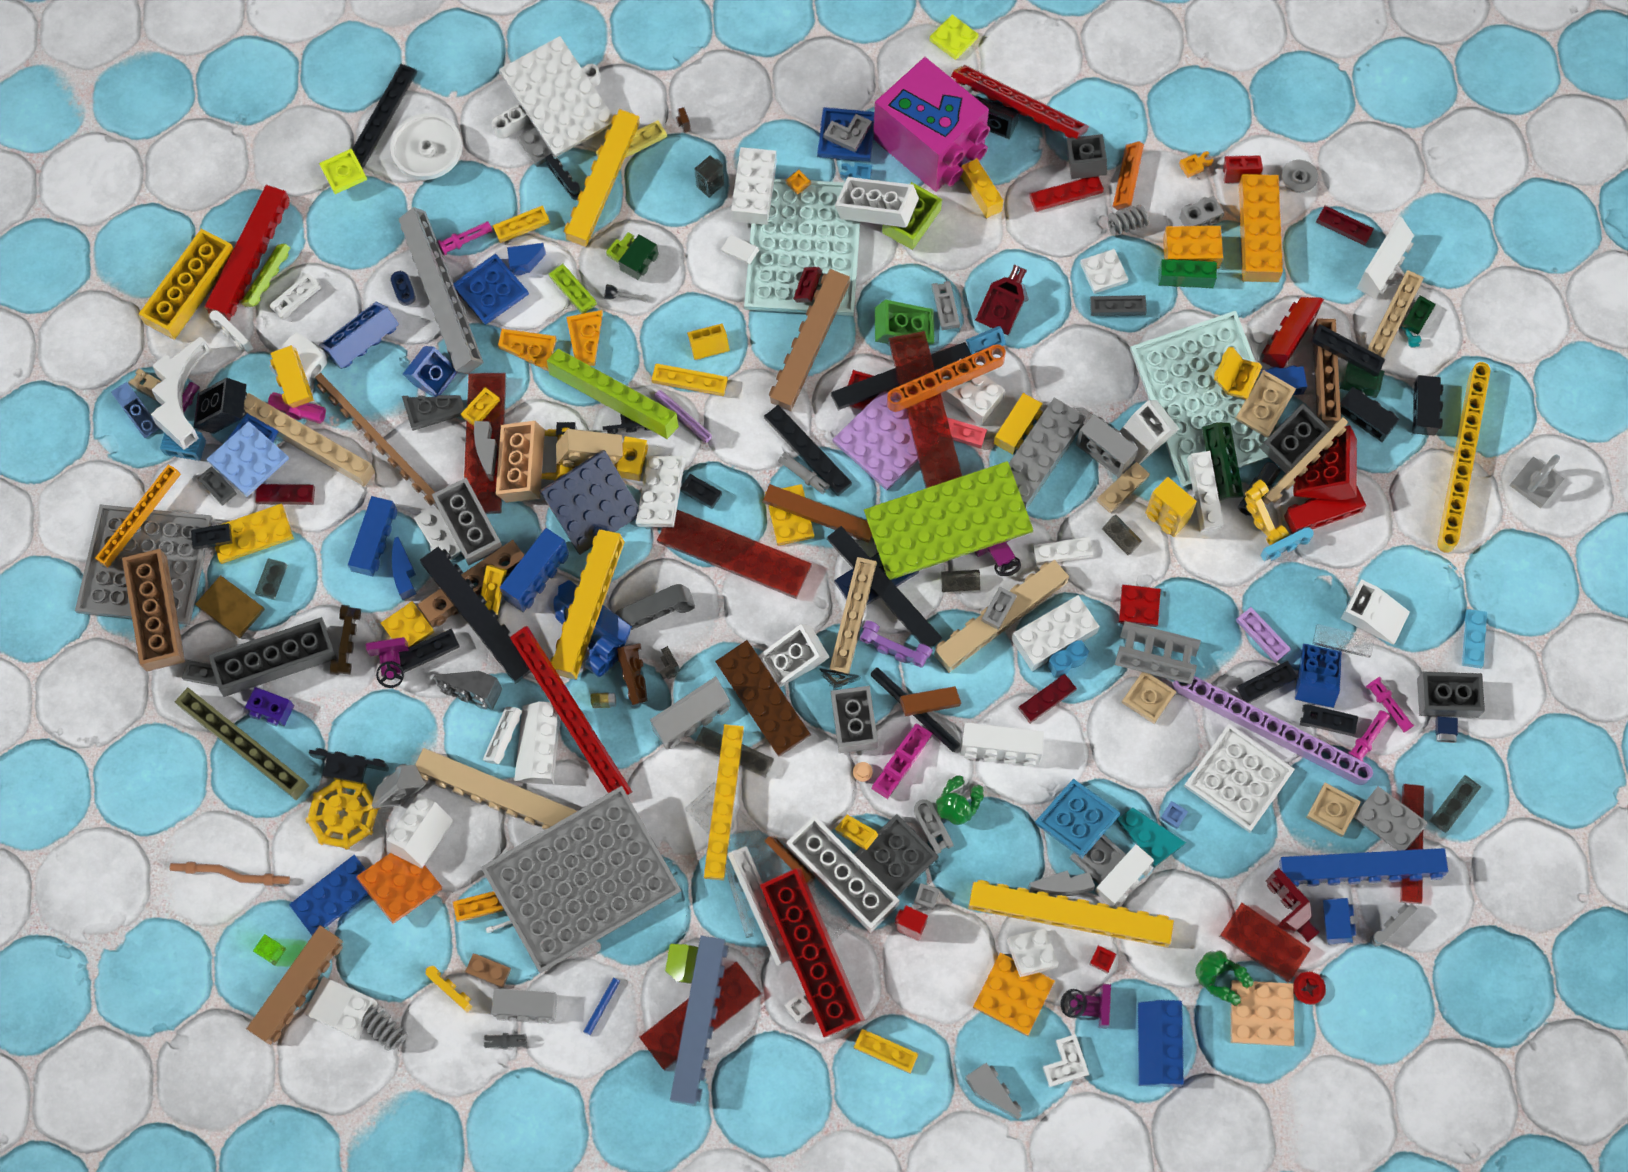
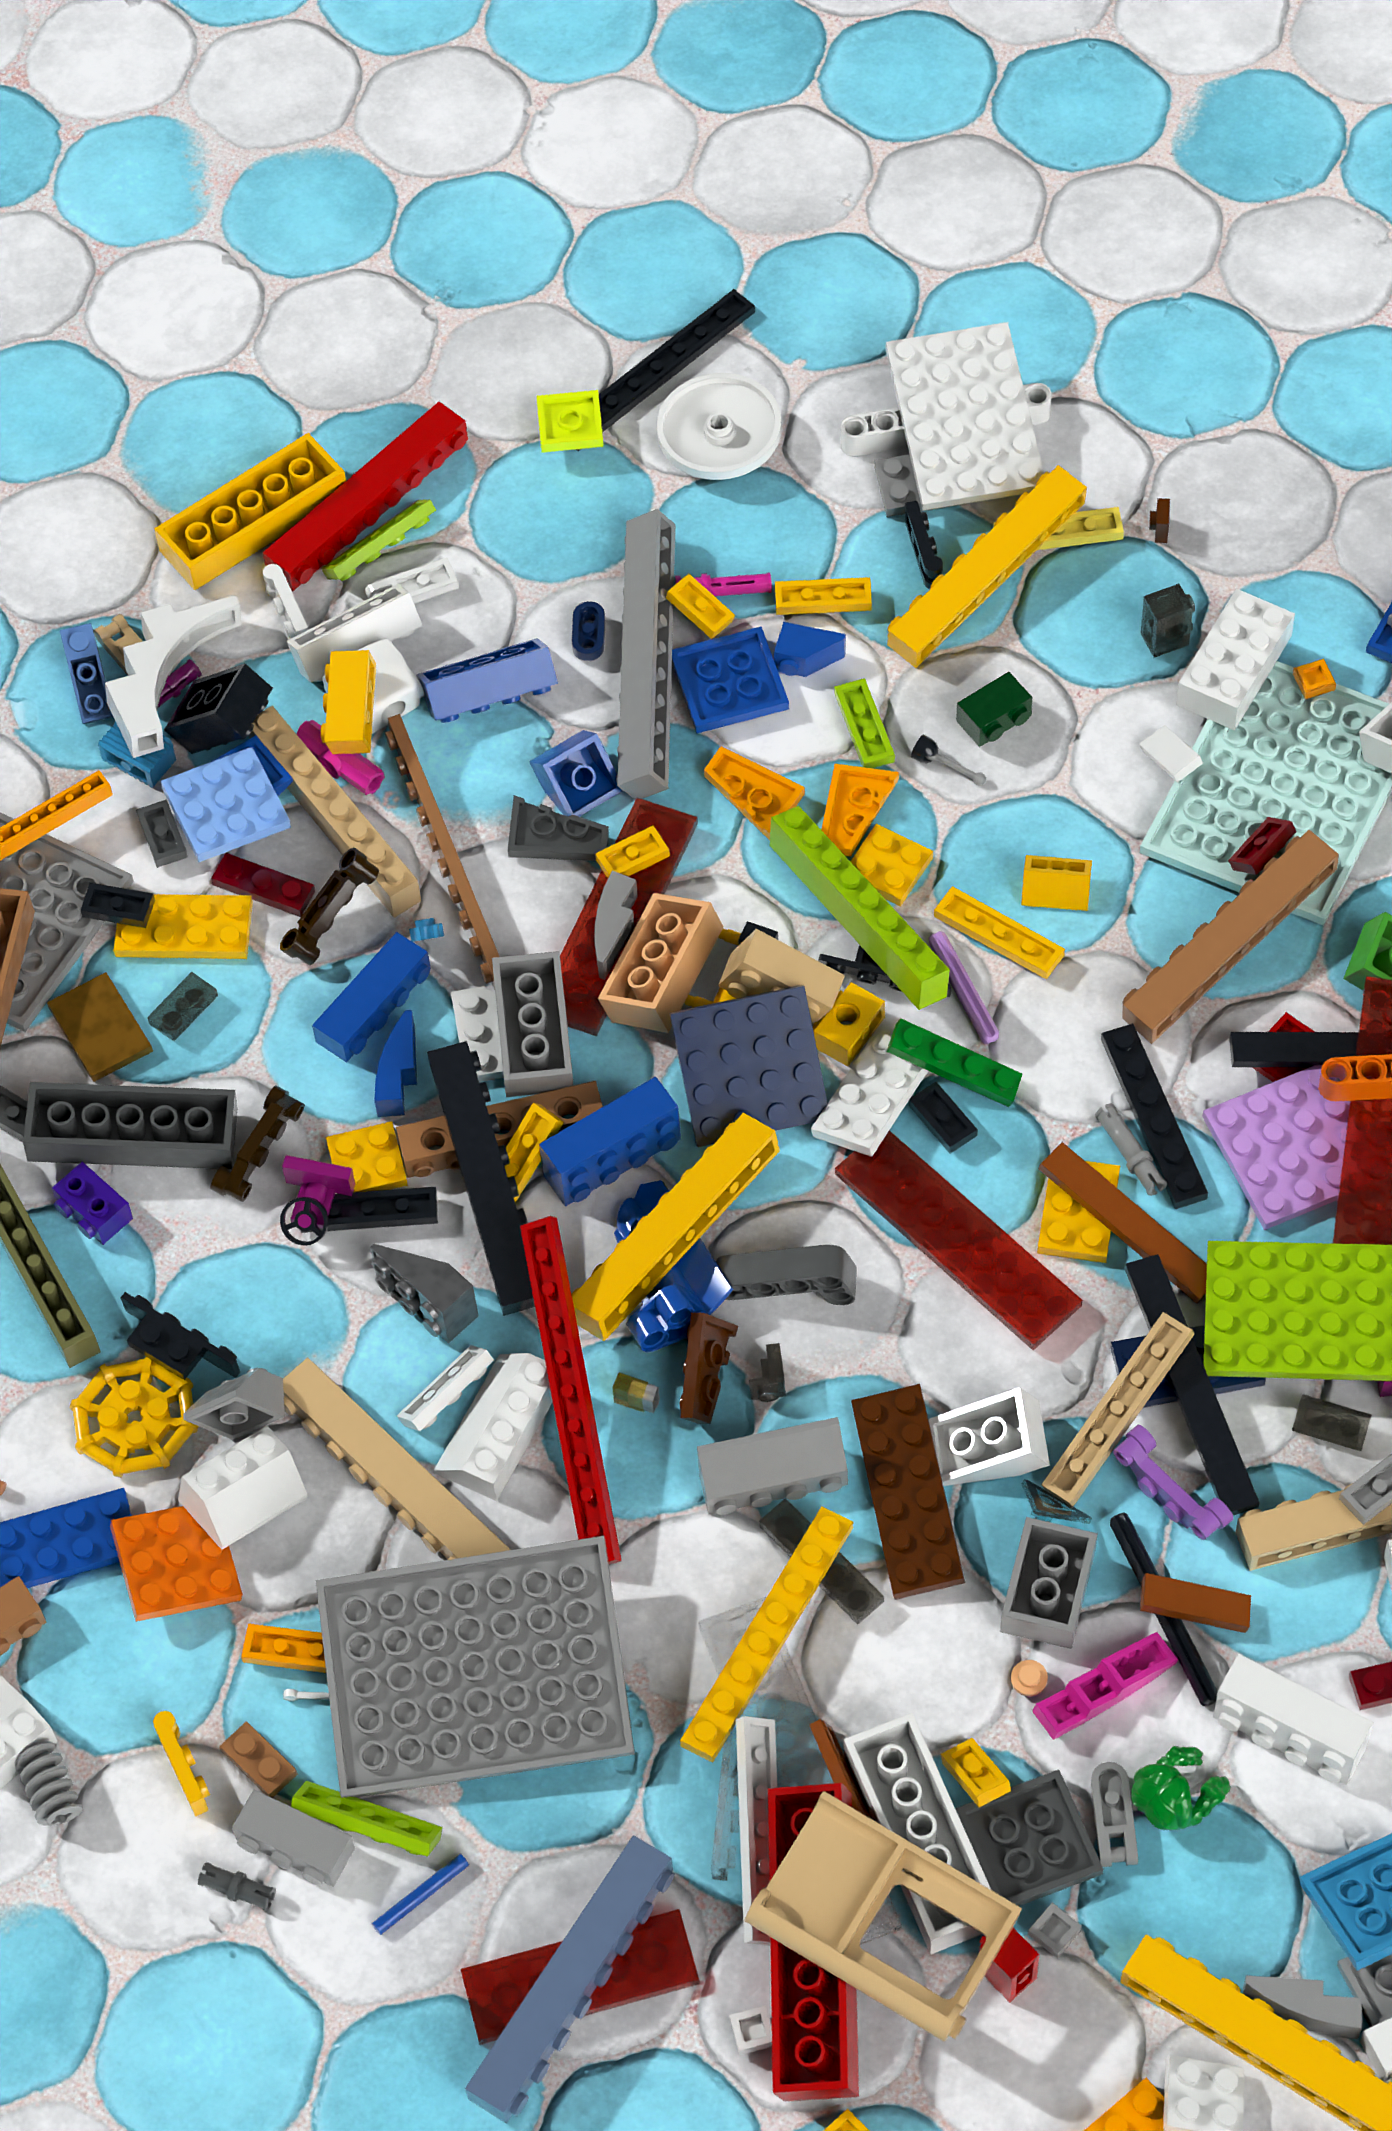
camera: 25 degrees right, 10 degrees down
lime plate [606,232,635,263] -> none
lime slope [665,944,698,984] -> none
none -> dark brown plate [280,848,379,965]
none -> white brick [287,584,422,683]
none -> lime plate [291,1781,443,1857]
none -> dark azure plate [409,918,444,942]
none -> yellow plate [665,574,735,639]
none -> tan piece [744,1791,1022,2042]
none -> yellow plate [850,824,933,907]
none -> green plate [886,1018,1022,1107]

